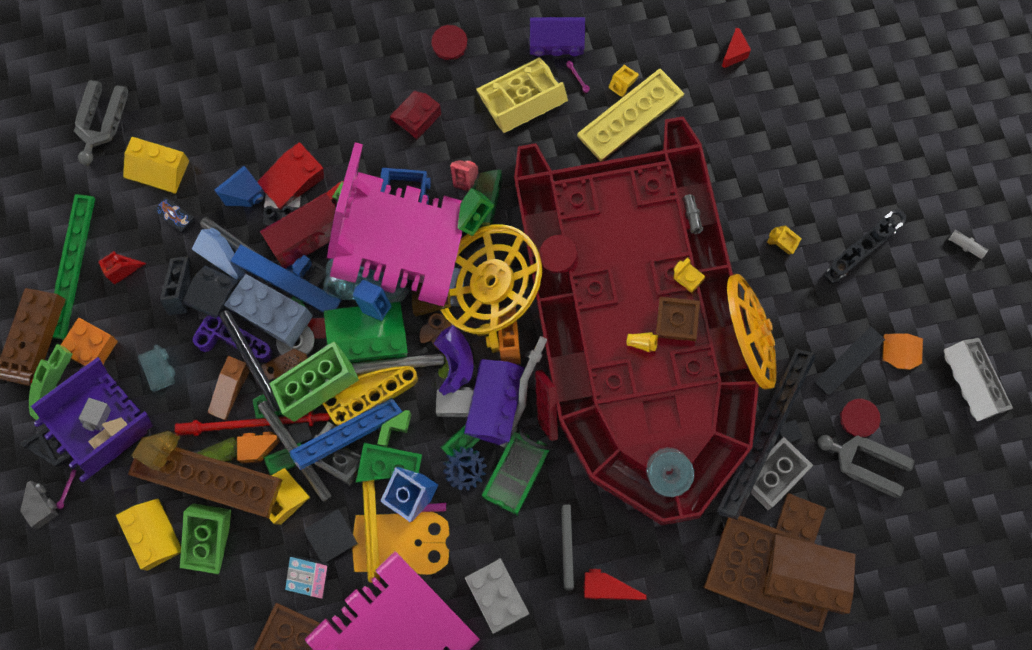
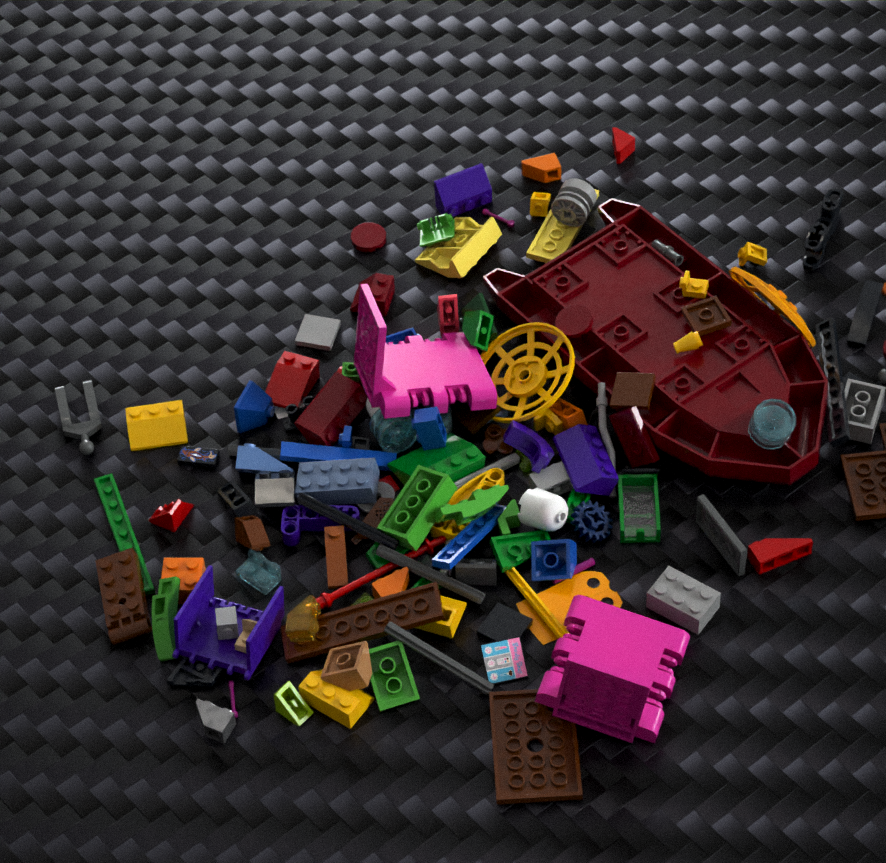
camera: 25 degrees left, 25 degrees down
none -> reddish brown slope [235,515,270,551]
none -> lime slope [273,681,314,726]
none -> light grey tile [295,314,341,351]
none -> medium nougat slope [320,641,372,691]
none -> dark grey axle [384,622,494,695]
none -> bright green hinge [417,213,455,247]
none -> bright green slope [434,485,509,526]
none -> white cylinder [518,488,568,532]
none -> orange slope [521,153,561,183]
none -> light grey wheel [551,179,597,227]
none -> reddish brown tile [610,372,656,410]

